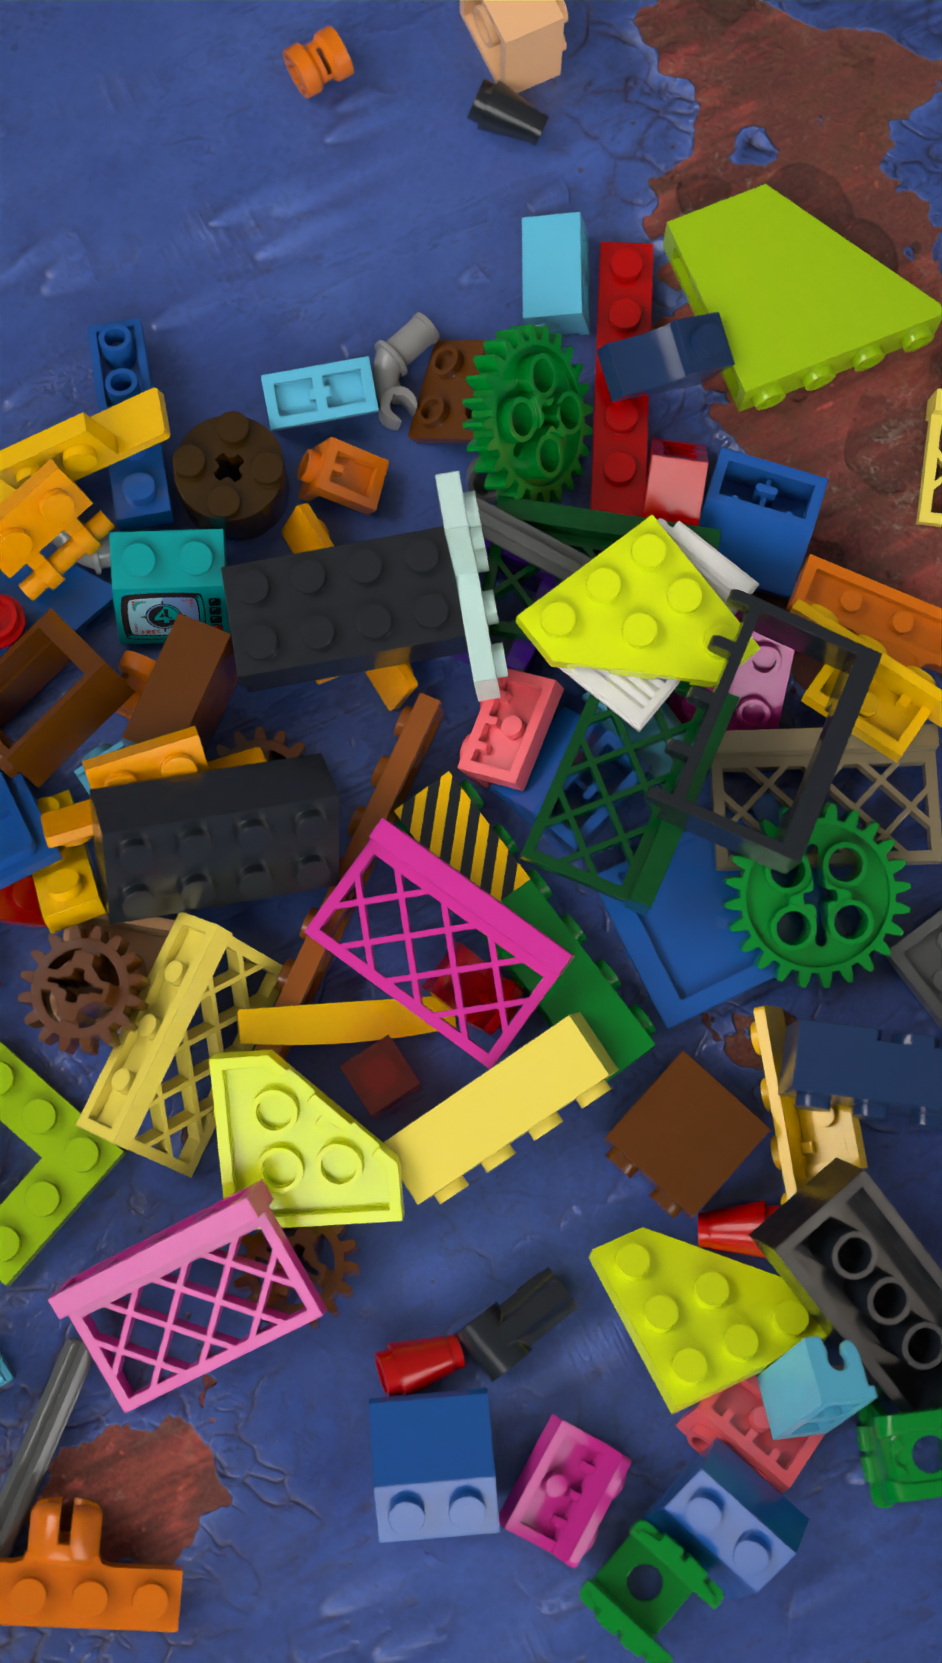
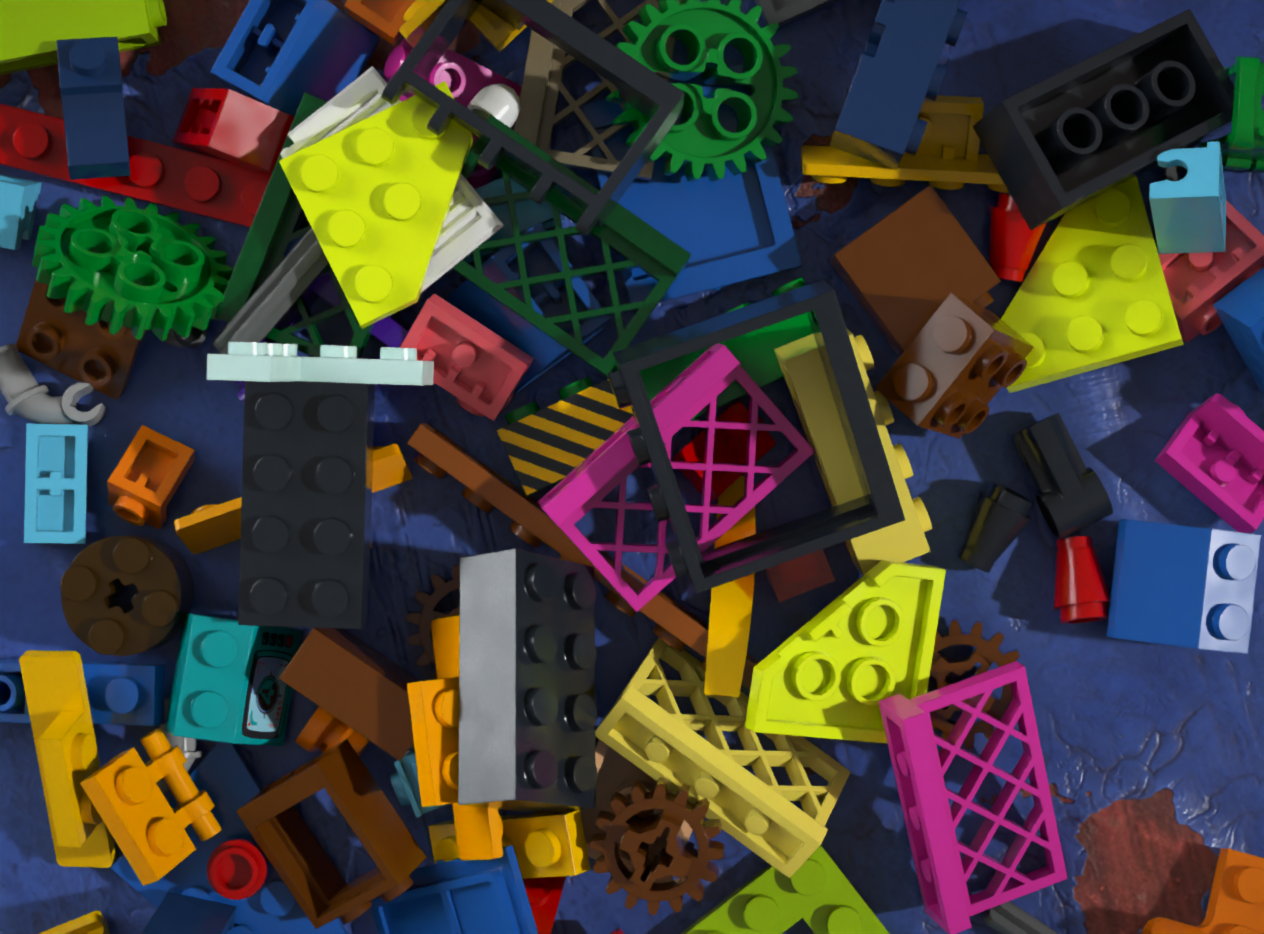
camera: 75 degrees left, 10 degrees up
none -> white hinge [468,84,521,128]
none -> black window [608,280,905,593]
none -> reddish brown brick [875,293,1034,439]
none -> black cone [958,481,1034,573]

